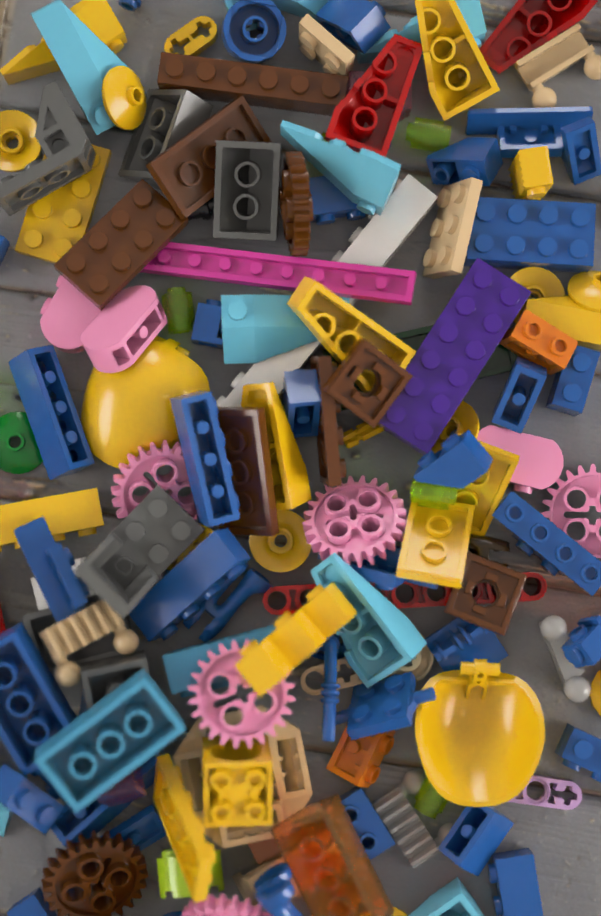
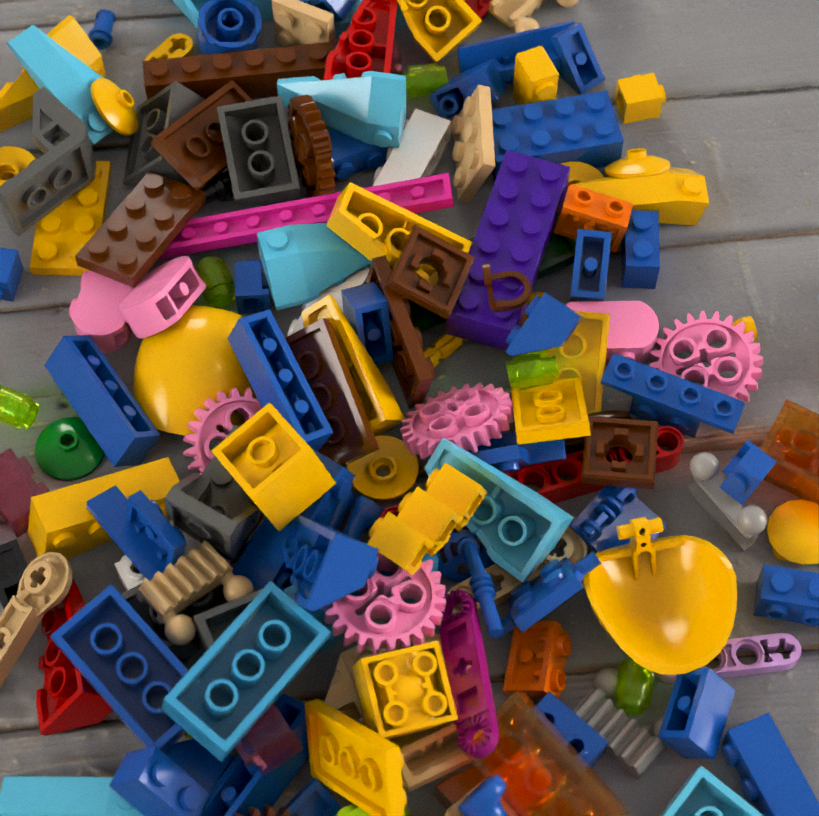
camera: 10 degrees left, 25 degrees down
none -> yellow brick [211,402,336,532]
none -> blue wedge [281,515,379,611]
none -> magenta piece [439,589,499,759]
none -> reddish brown piece [482,263,531,312]

